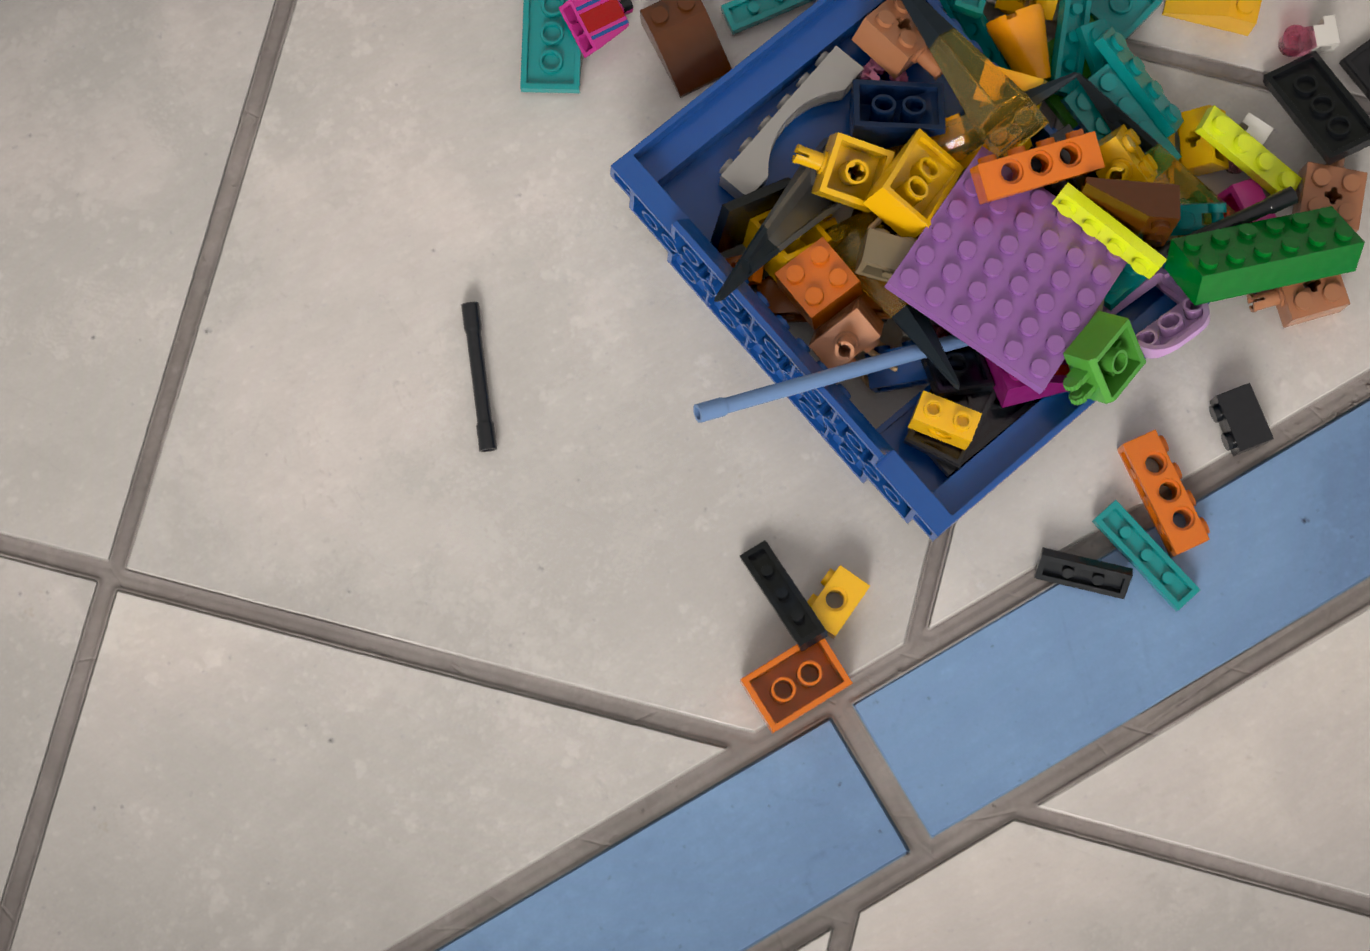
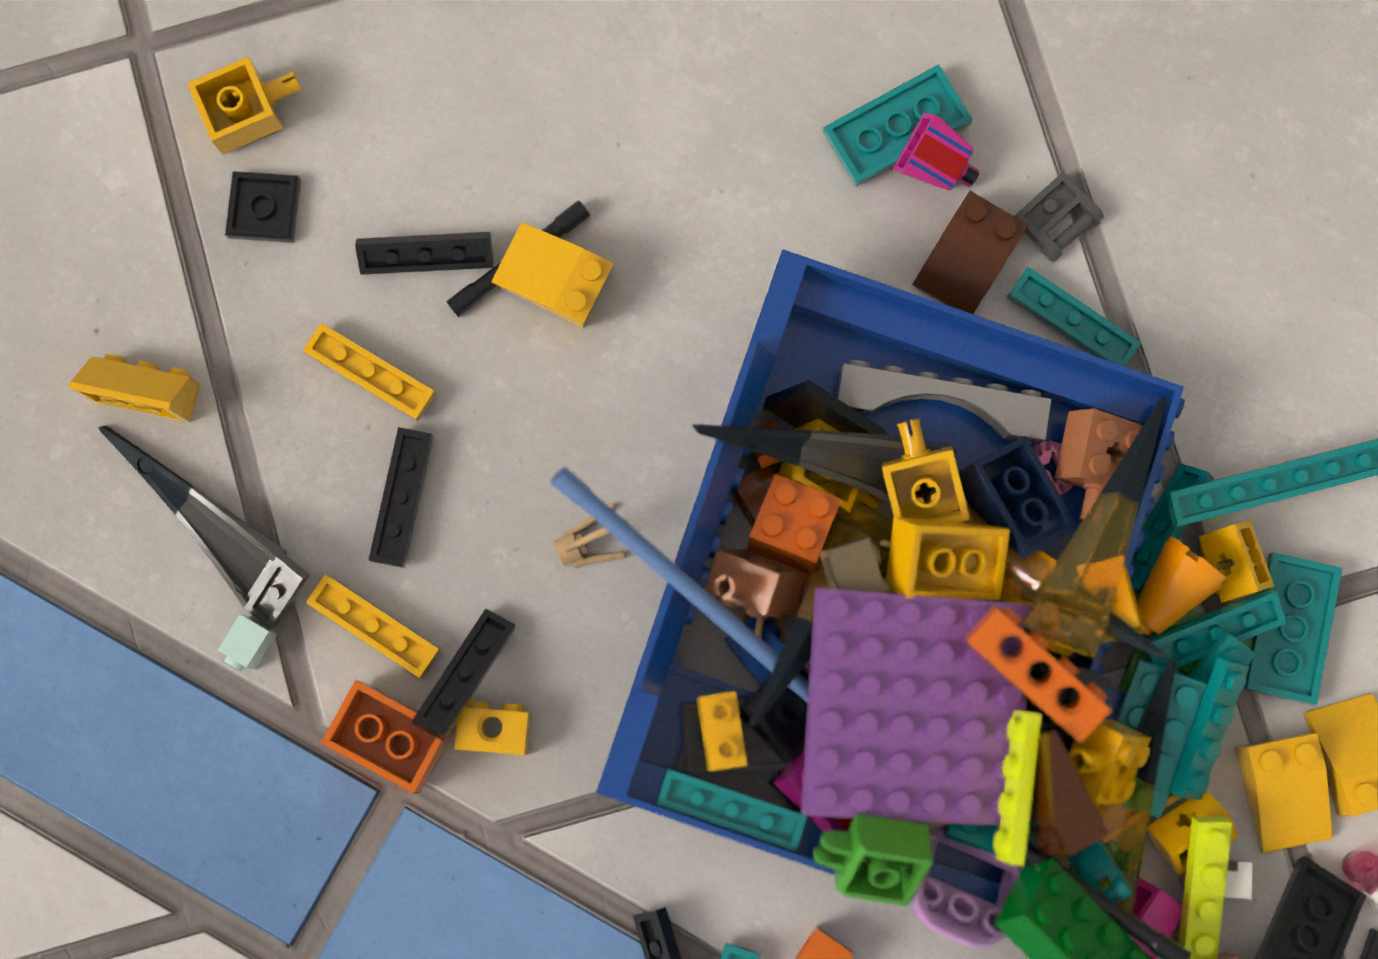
camera: 65 degrees right, 0 degrees up
none -> yellow slope [69,354,200,422]
none -> dark grey plate [99,425,310,630]
none -> yellow brick [187,57,302,155]
none -> light aqua brick [218,614,277,671]
none -> black tile [225,171,301,243]
none -> yellow plate [302,323,436,421]
none -> yellow plate [305,574,441,679]
none -> black plate [355,232,494,275]
none -> black plate [369,427,433,568]
none -> yellow slope [491,222,613,328]
none -> tan plant [554,503,628,568]
none -> teal plate [656,768,807,852]
none -> yellow slope [1235,733,1333,853]

